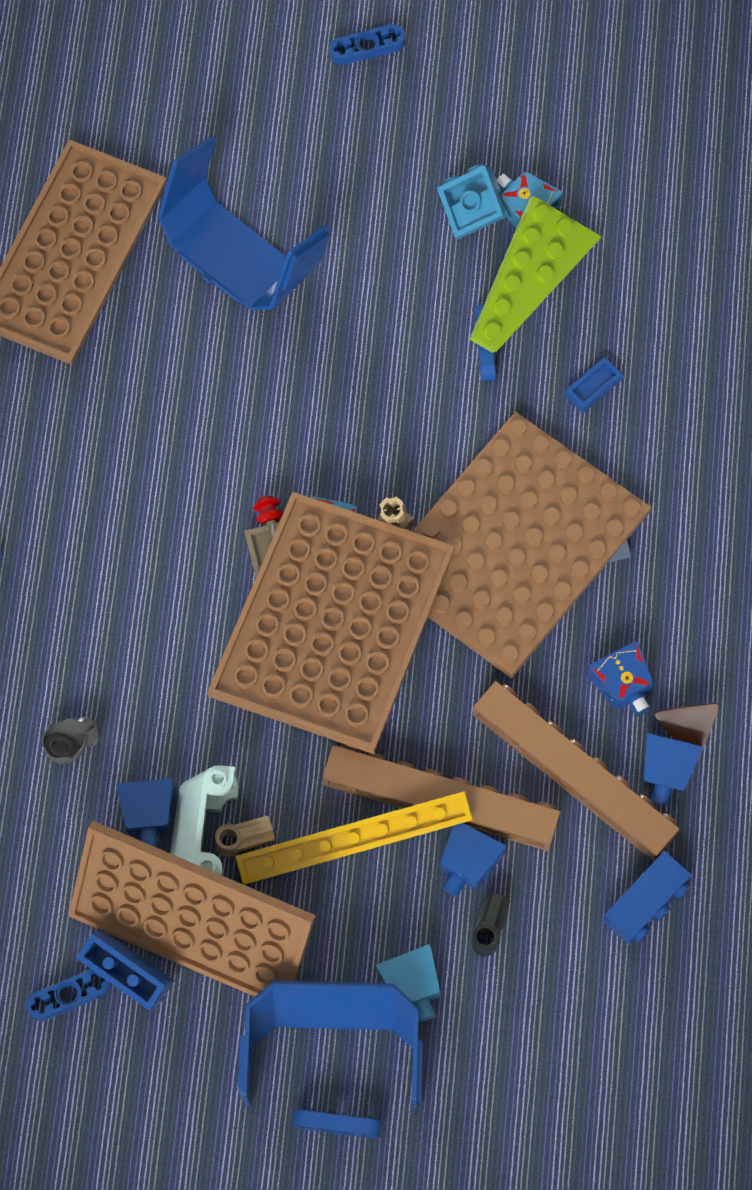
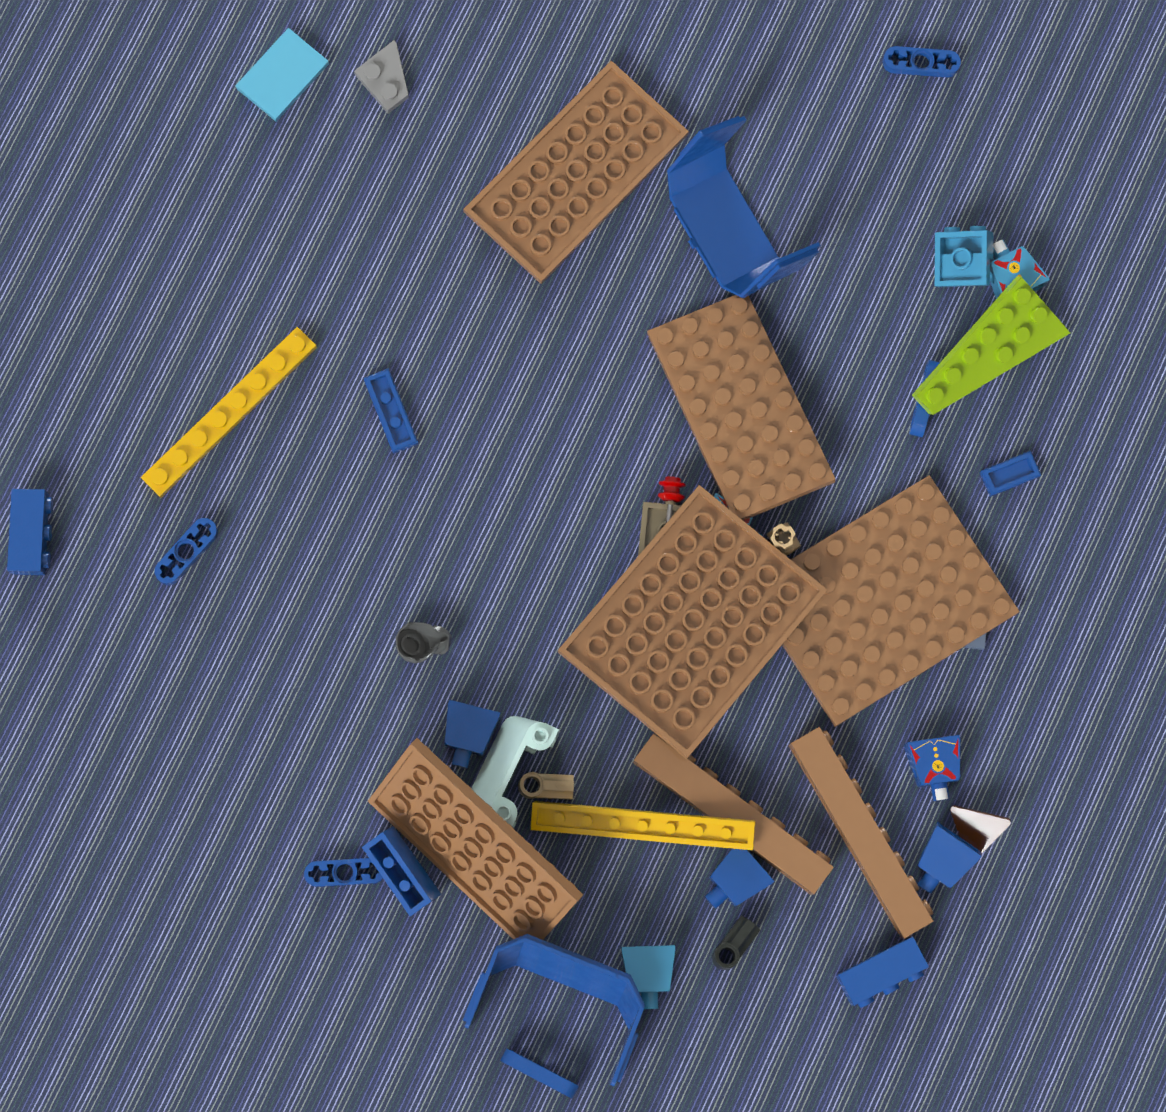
camera: 10 degrees right, 10 degrees up
none -> medium nougat plate [647,295,836,521]

